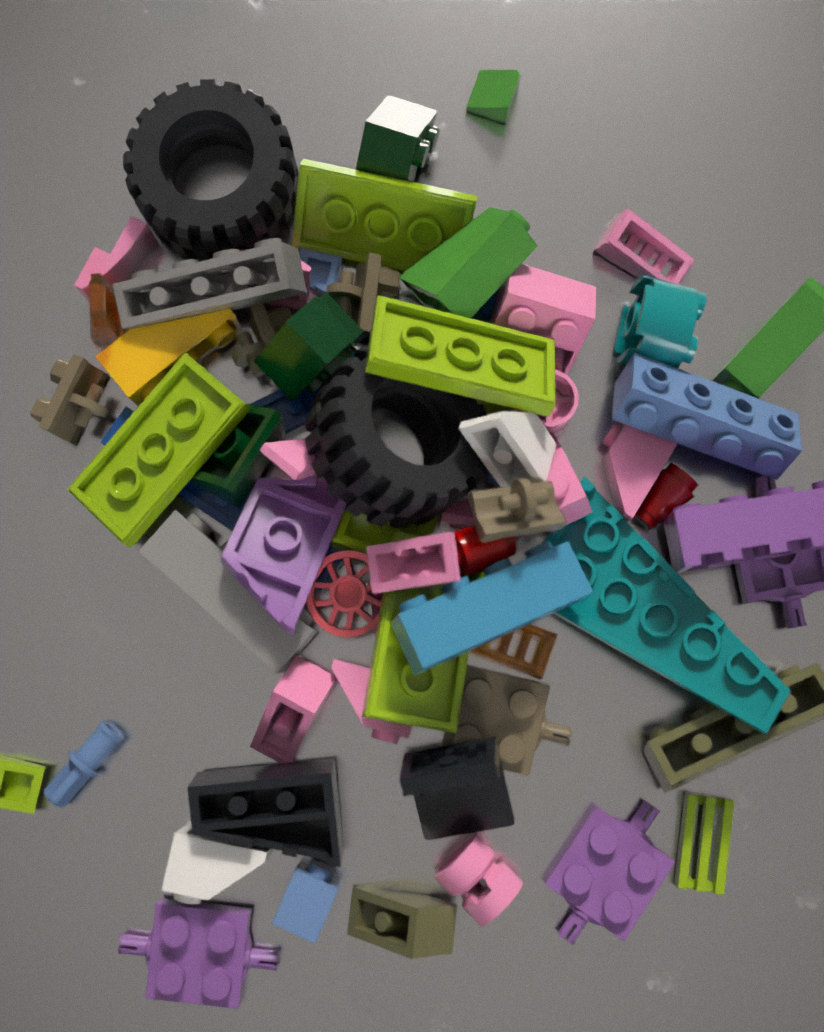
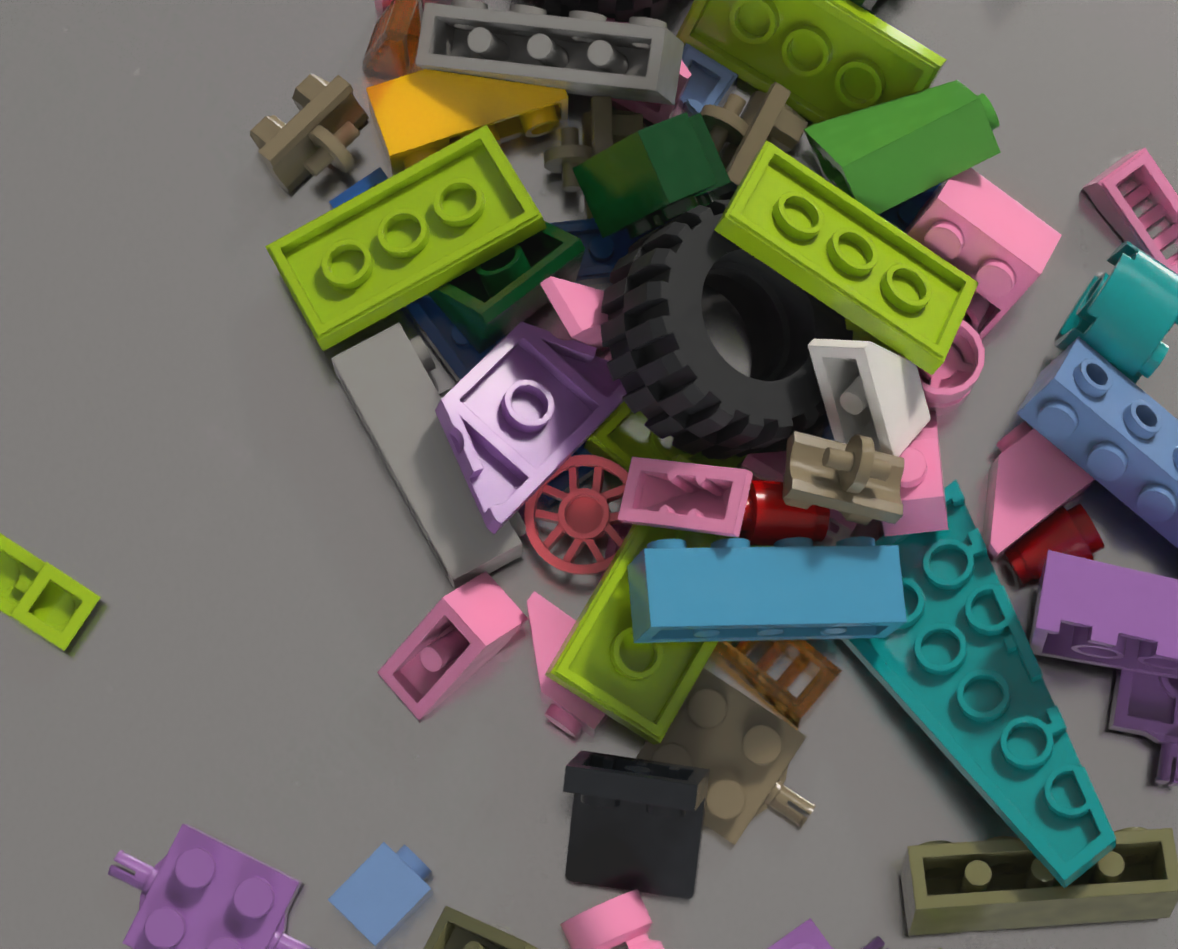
camera: 15 degrees right, 5 degrees down
medium blue axle [44,720,124,808] -> none
white slope [162,826,272,904] -> none
black wedge [187,758,344,867] -> none

